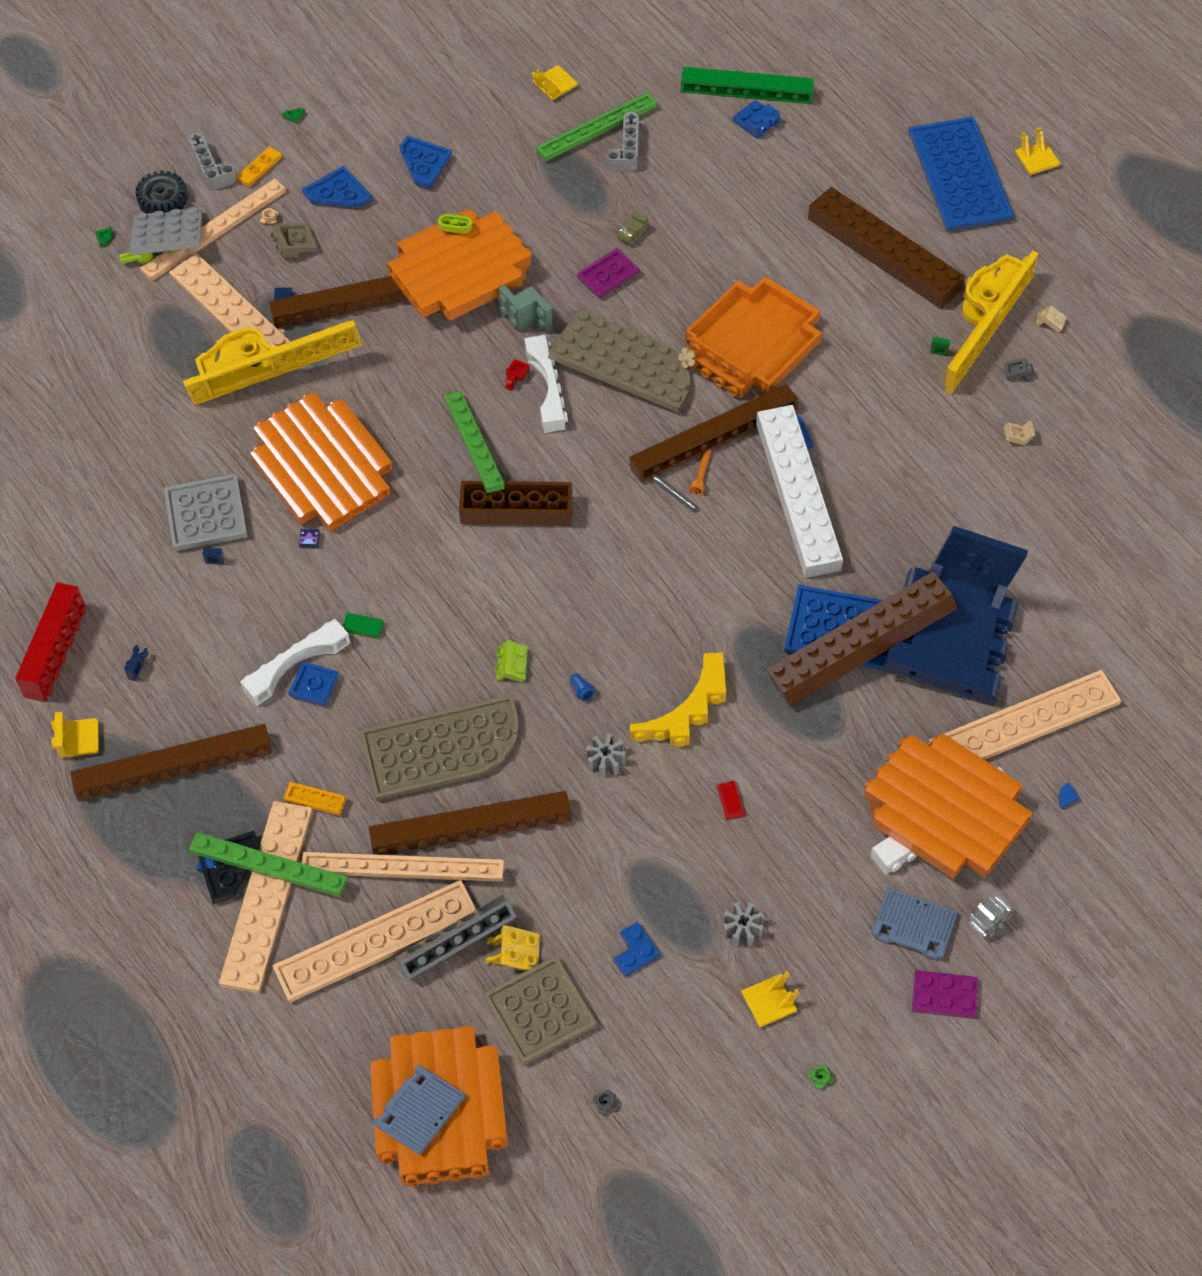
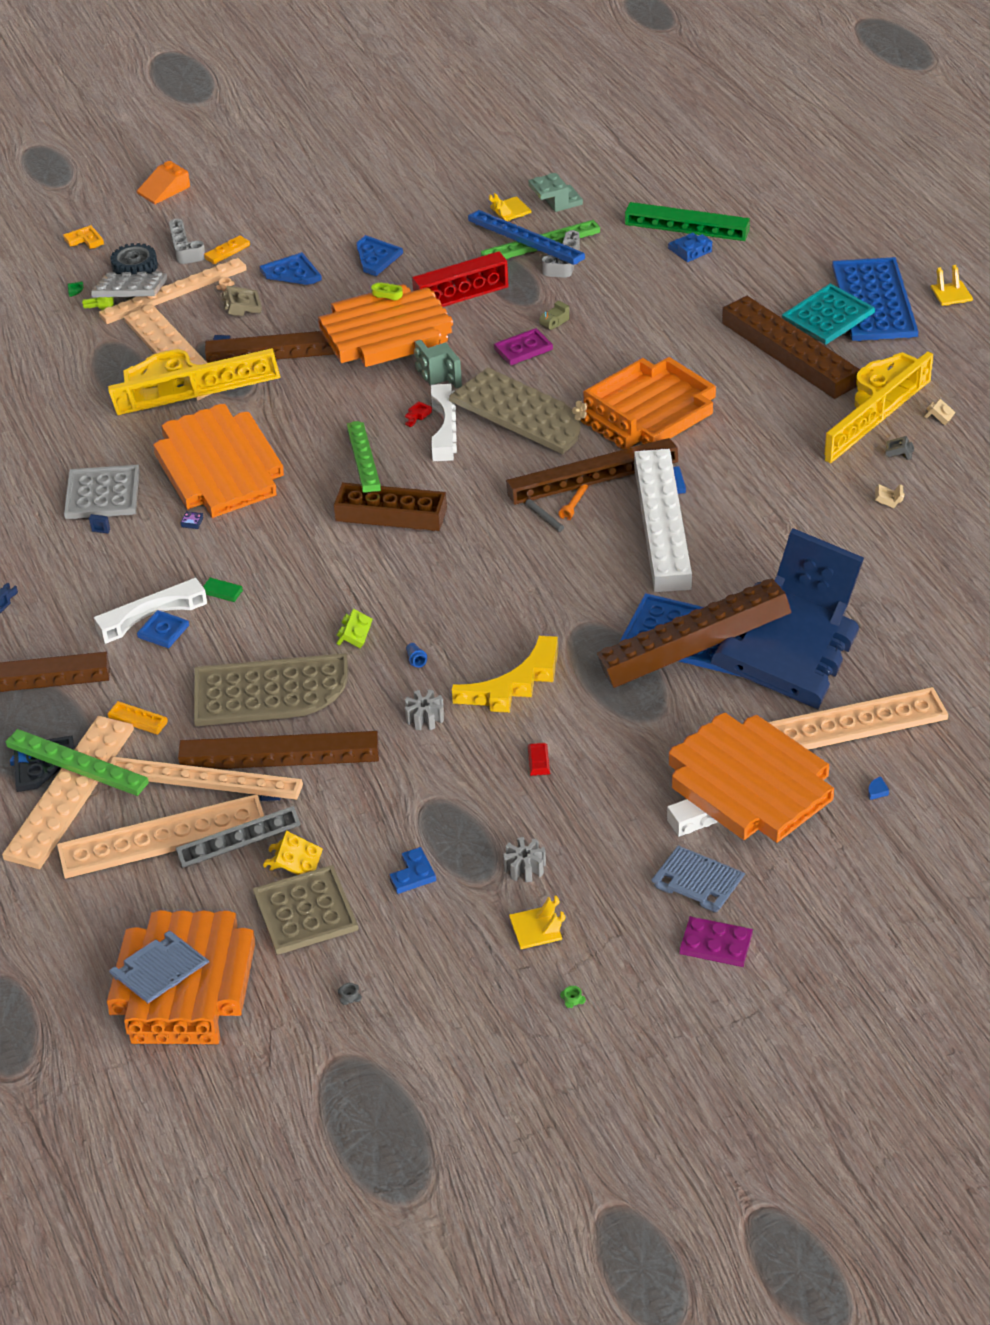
camera: 10 degrees right, 15 degrees down
green tile [282,108,306,124] -> none
green tile [930,337,950,356] -> none
light grey gear [969,894,1013,939] -> none
none -> light orange plate [63,225,104,249]
none -> orange slope [137,161,190,204]
none -> red brick [412,251,508,307]
none -> blue plate [468,210,585,265]
none -> sand green bracket [528,173,583,212]
none -> teal plate [782,283,875,345]

